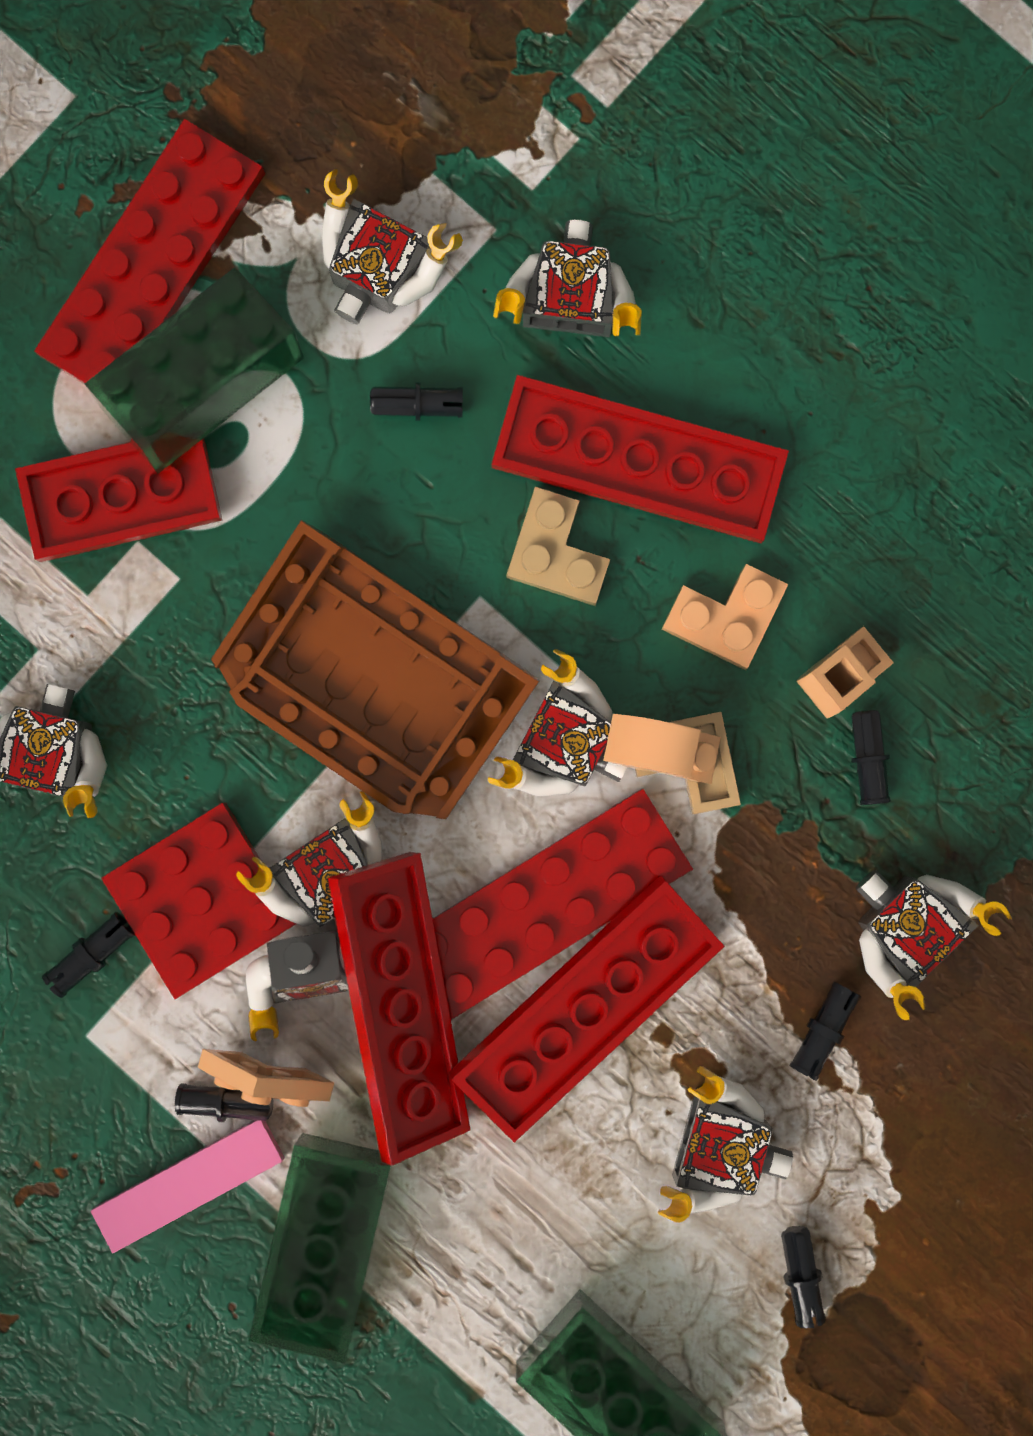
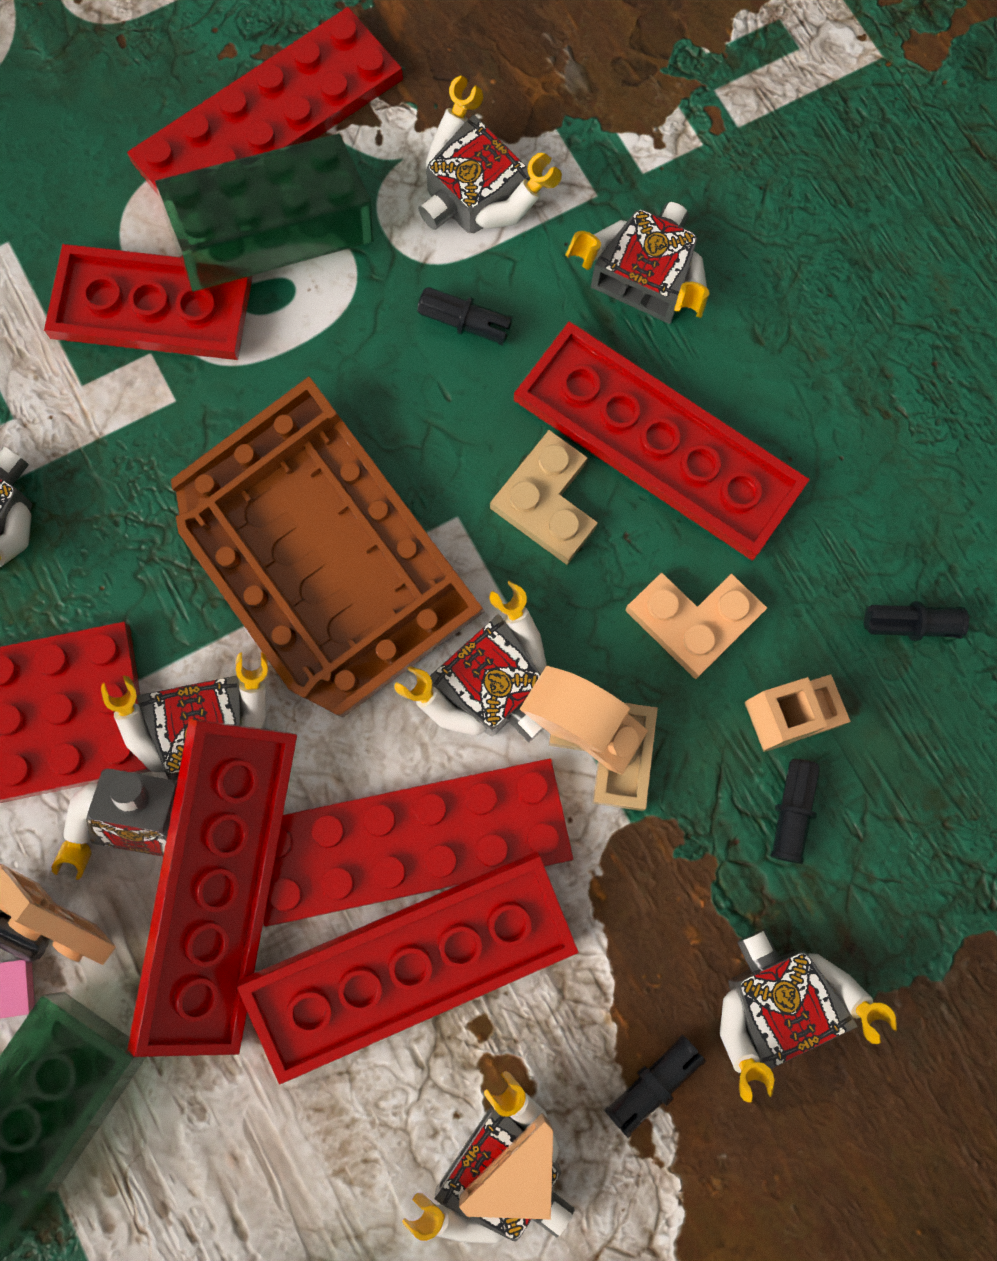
camera: 15 degrees right, 10 degrees down
none -> light nougat slope [459,1113,553,1220]
none -> black axle [864,601,969,641]

